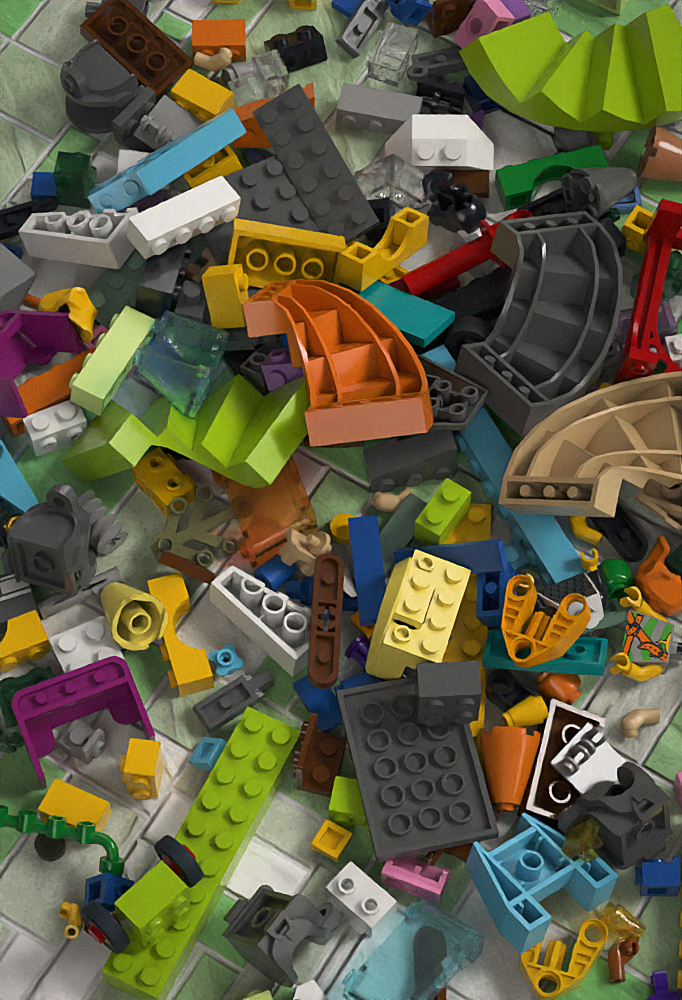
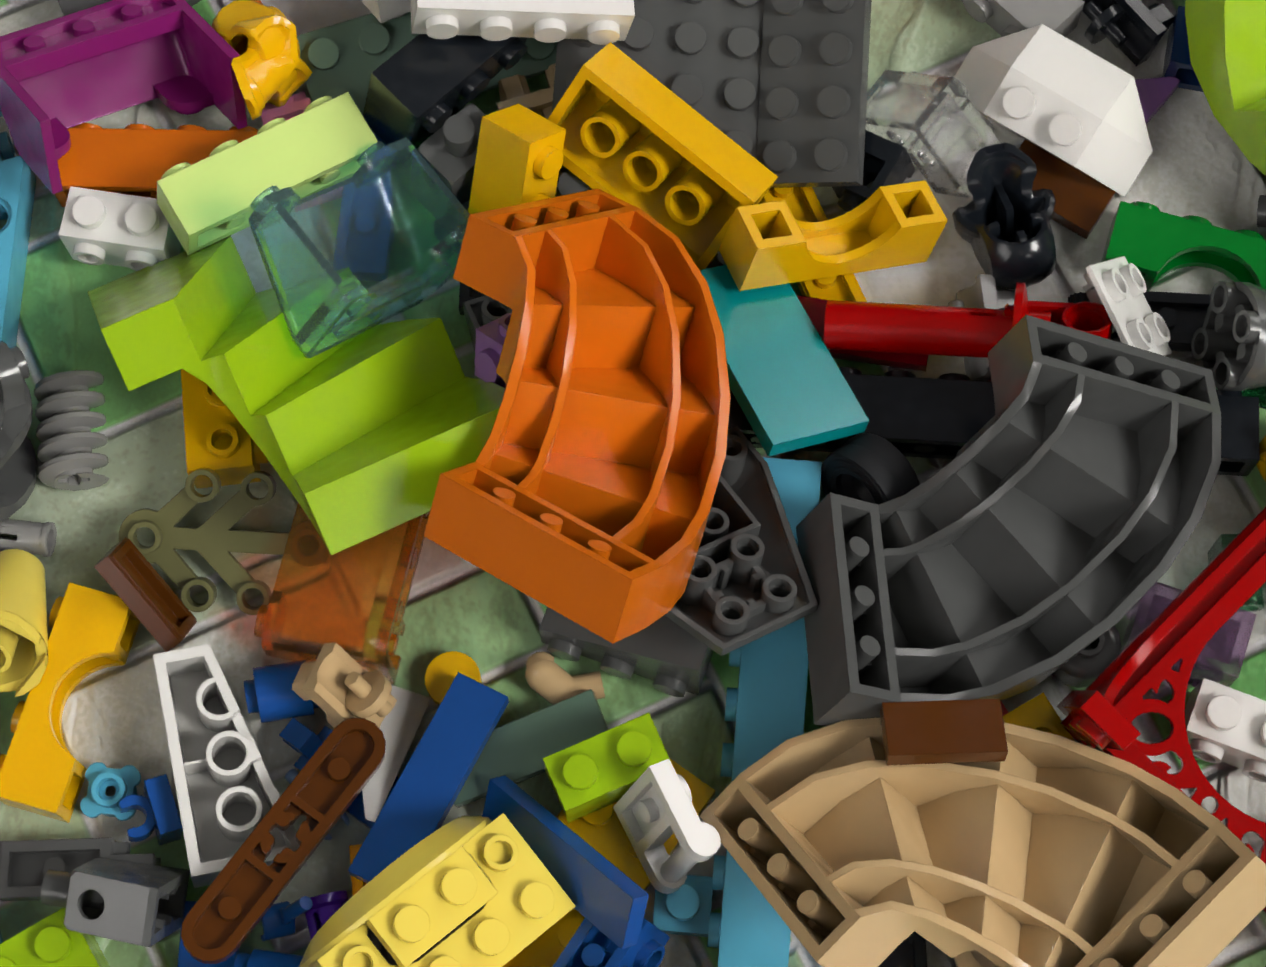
camera: 35 degrees right, 10 degrees up
none -> dark grey torso [40,858,190,947]
none -> blue tile [119,774,183,846]
none -> blue hand [261,896,313,941]
none -> white plate [613,759,721,894]
none -> reddish brown tile [880,699,1008,765]
none -> white hinge [1083,256,1172,356]

